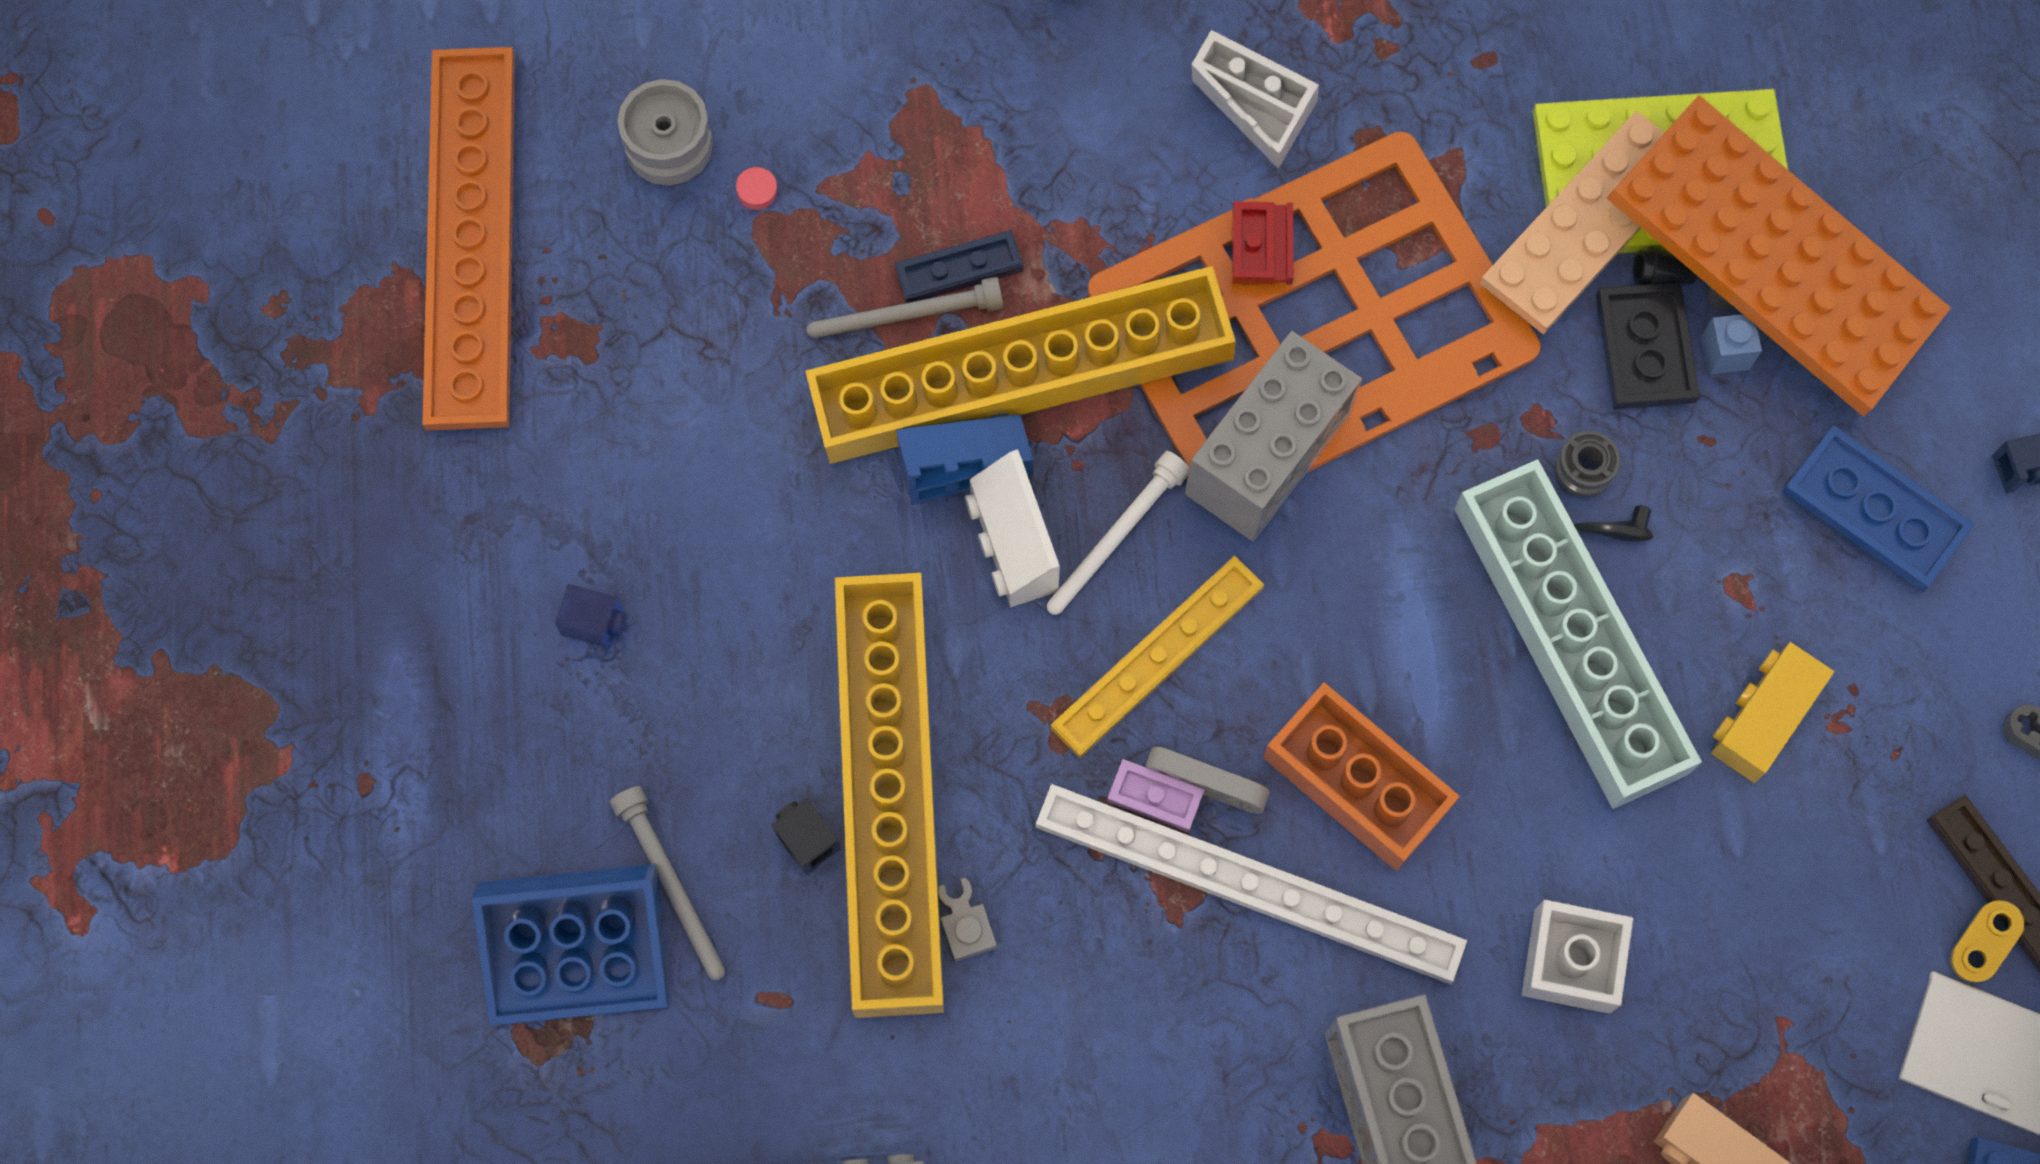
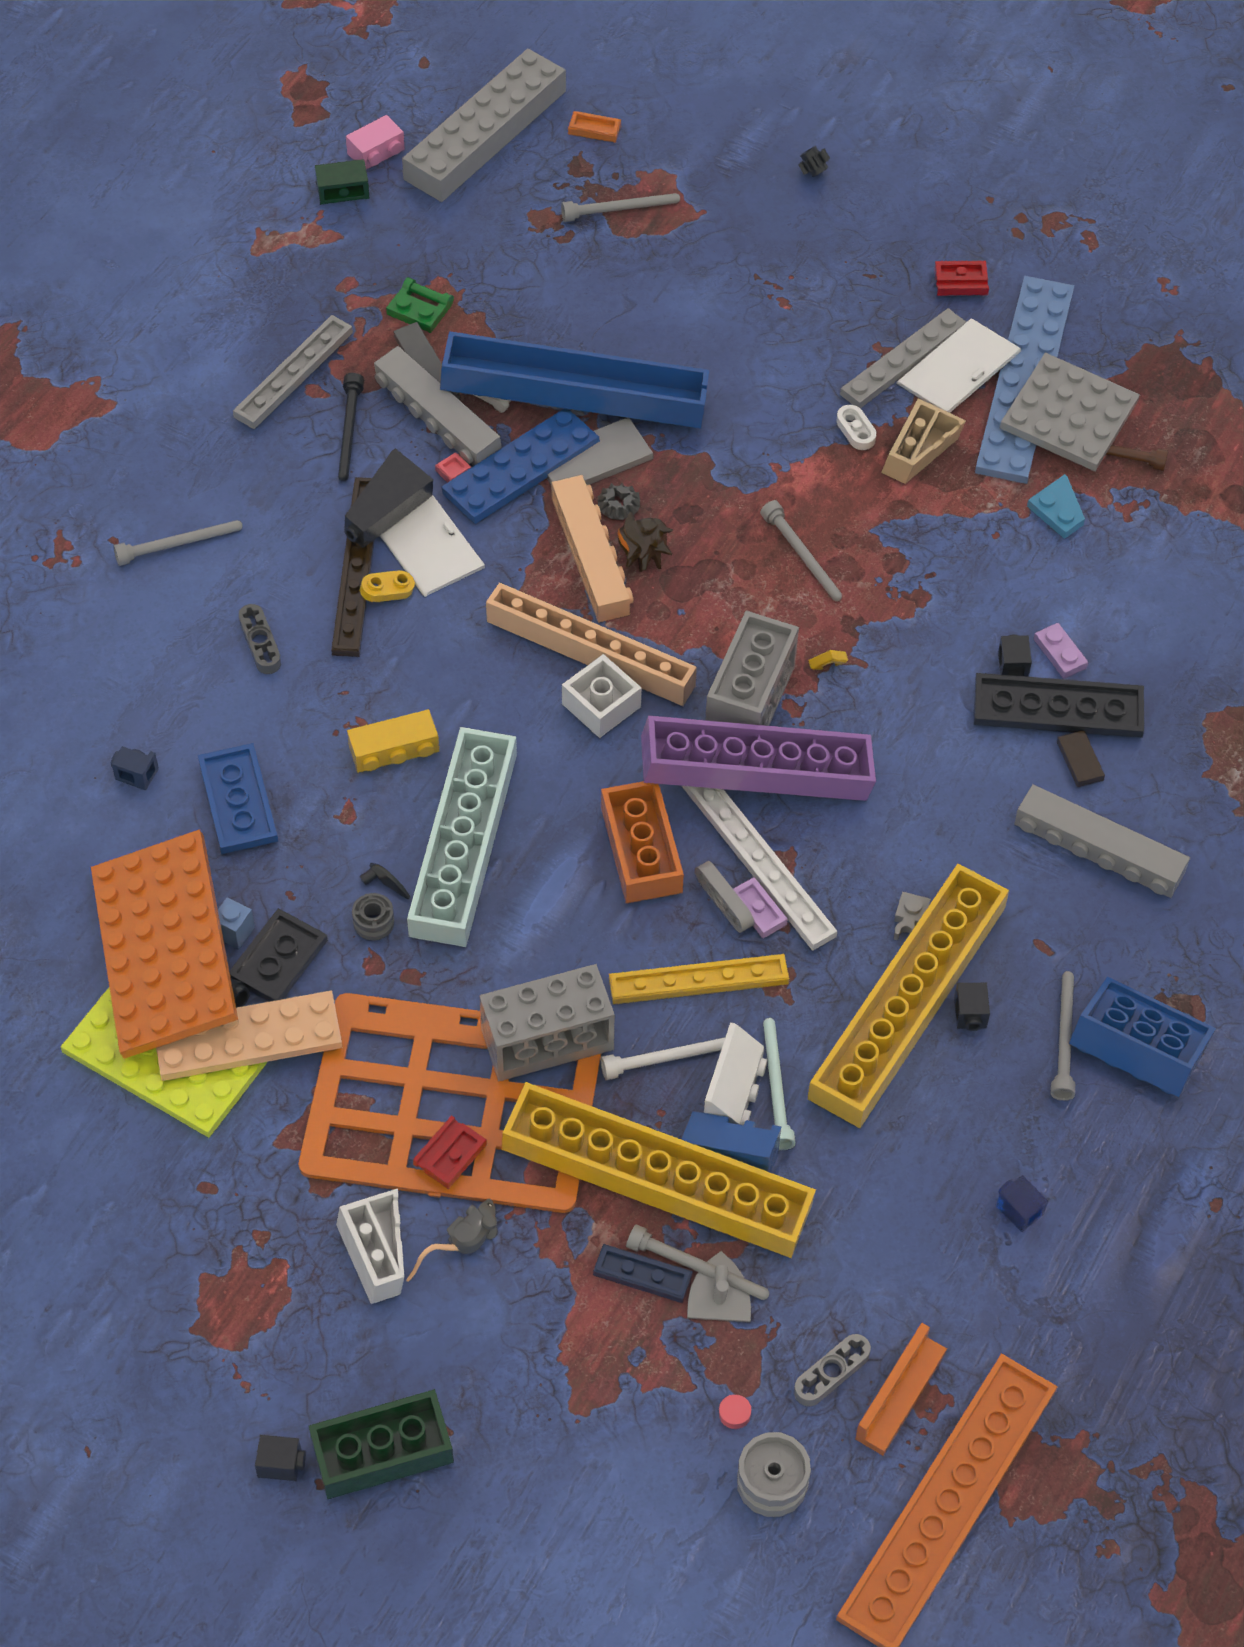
camera: 145 degrees left, 15 degrees down
none -> dark grey animal [406,1199,498,1282]
none -> light nougat brick [486,582,697,706]
none -> medium lavender brick [641,716,876,801]
none -> light grey shield [687,1251,751,1322]
none -> light aqua piece [763,1018,795,1150]
none -> light grey beam [794,1334,871,1406]
none -> orange fence [855,1323,947,1456]

